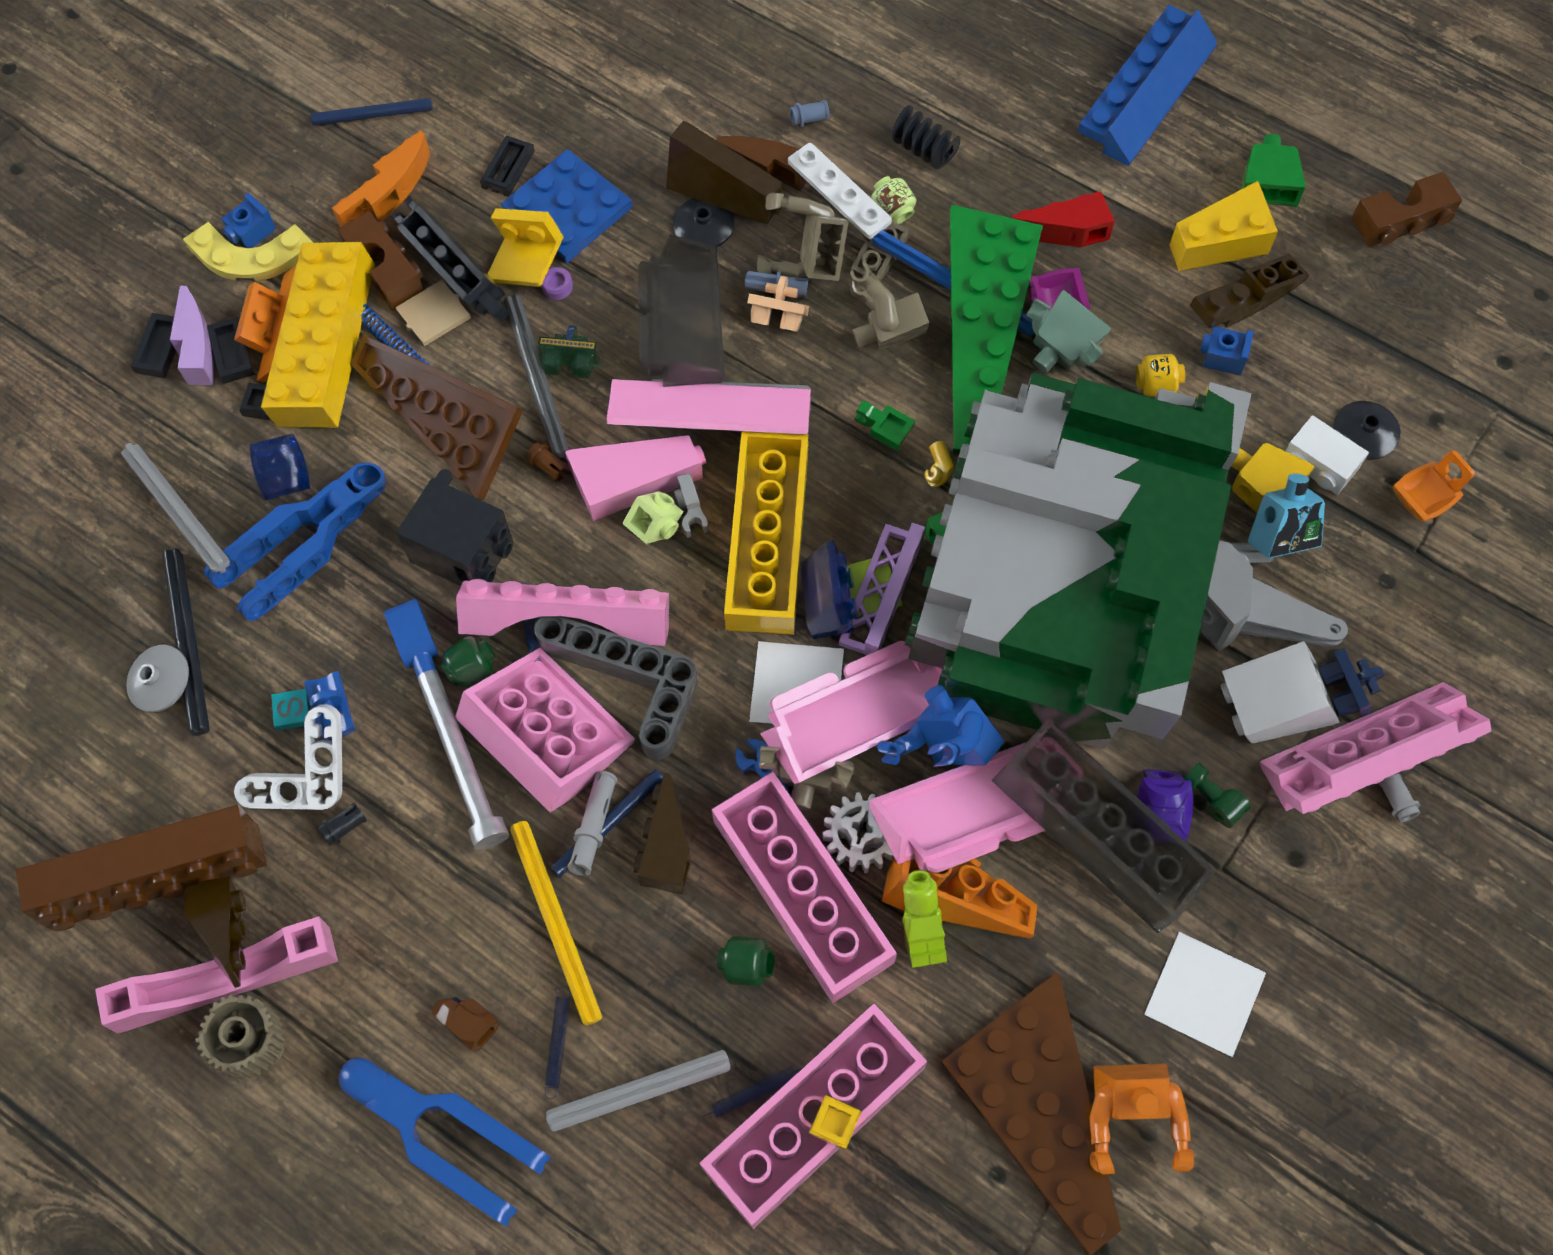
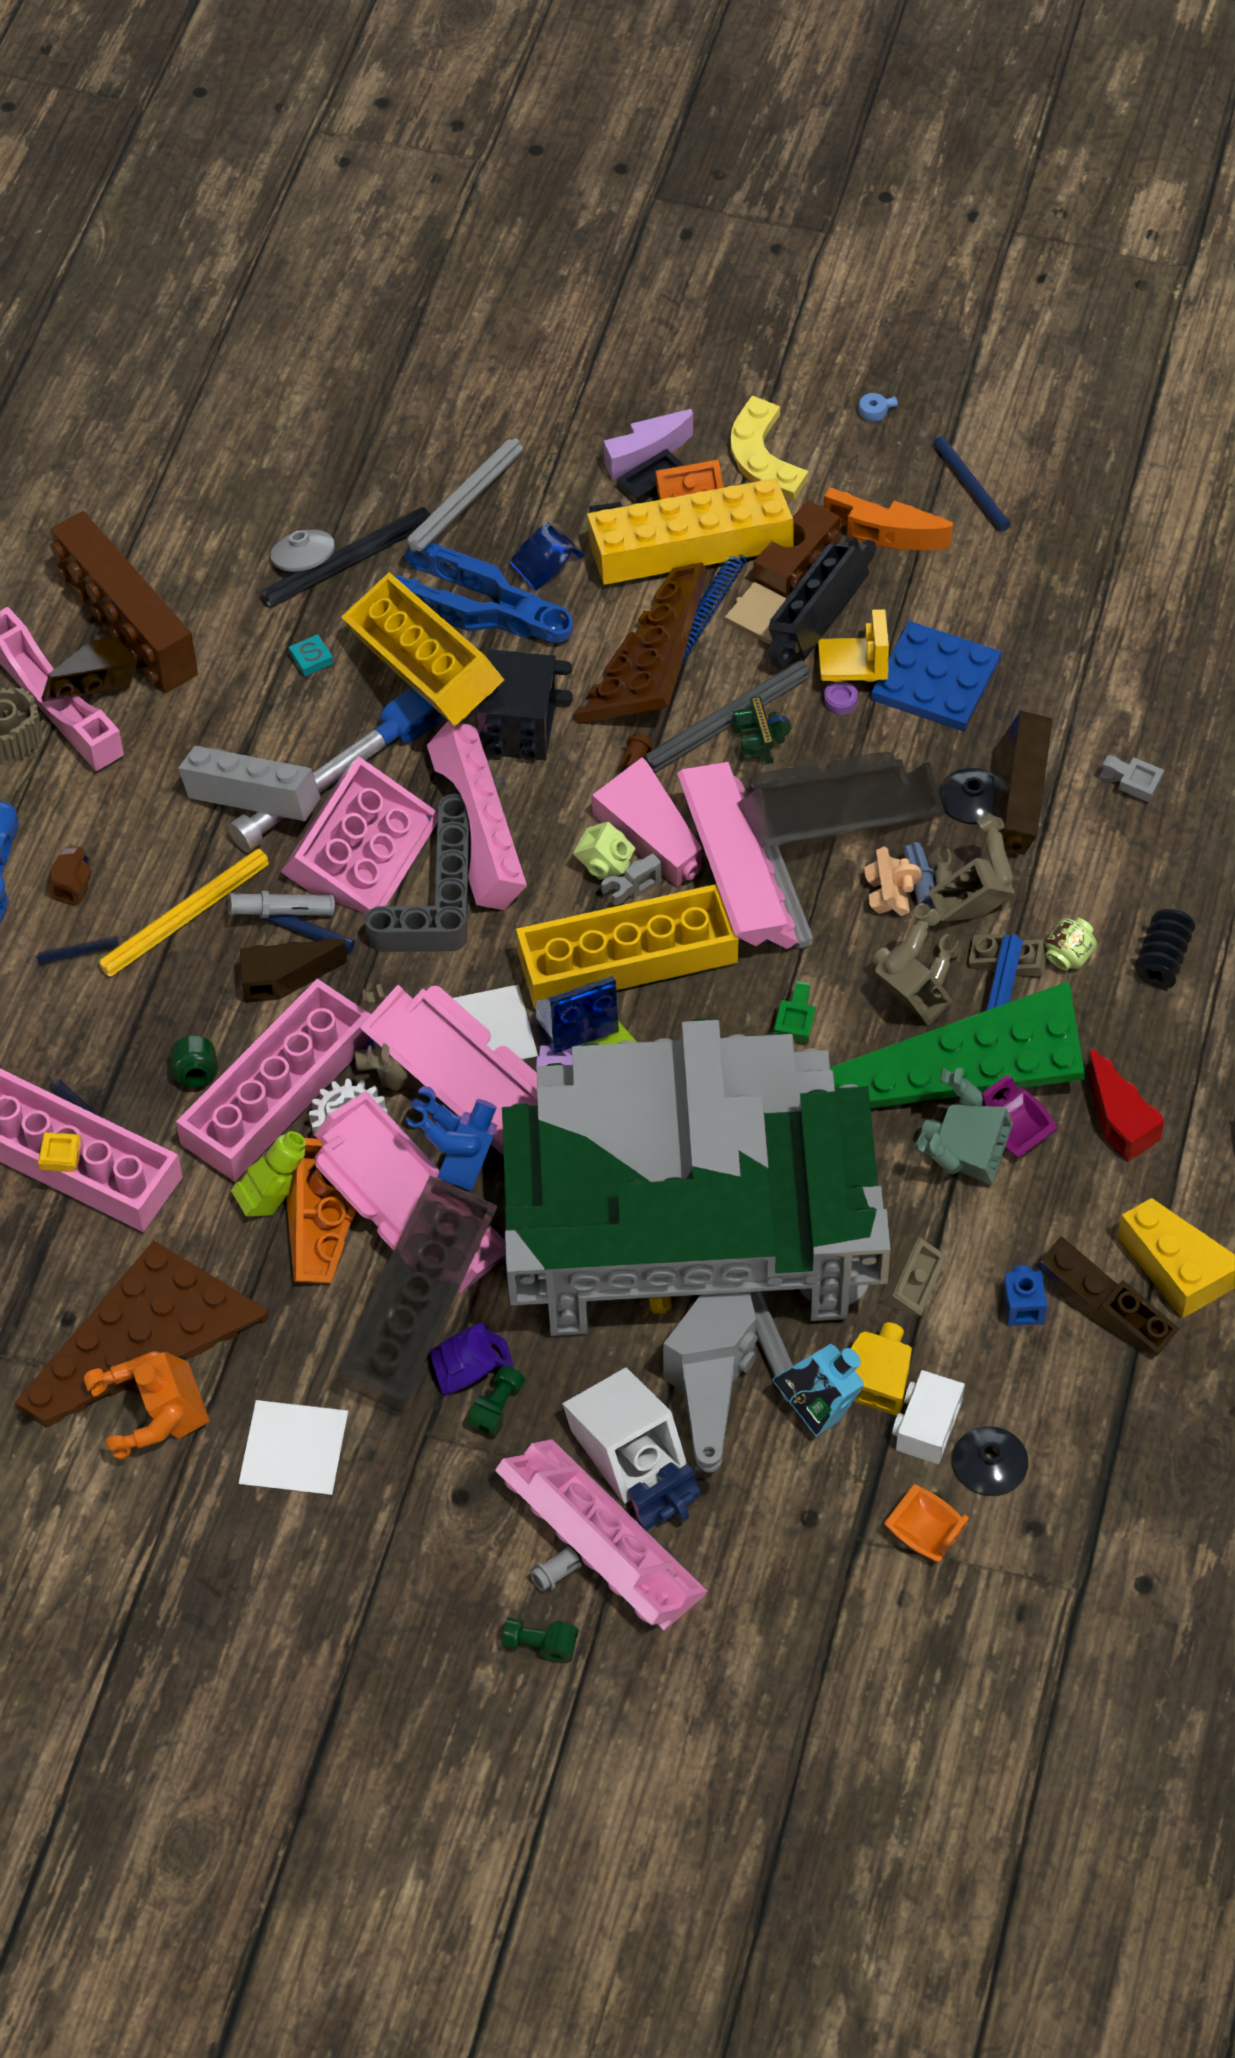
camera: 70 degrees right, 10 degrees down
black tile [131,313,176,378] -> none
blue brick [221,193,276,248] -> none
white beam [234,704,342,810] -> none
blue hips [304,671,356,740] -> none
black pin [317,803,367,846] -> none
dark green head [441,636,496,688] -> none
black tile [480,135,535,197] -> none
light grey axle [546,1050,730,1132] -> none
reddish brown slope [716,136,807,191] -> none
white bracket [788,143,892,239] -> none
sand blue pin [789,100,830,127] -> none
yellow head [1135,354,1185,397] -> none
none -> light grey wedge [178,746,321,821]
none -> yellow brick [341,572,504,726]
none -> dark green leg [502,1617,579,1663]
none -> medium blue piece [858,393,898,422]
none -> light grey plate [1099,755,1164,802]

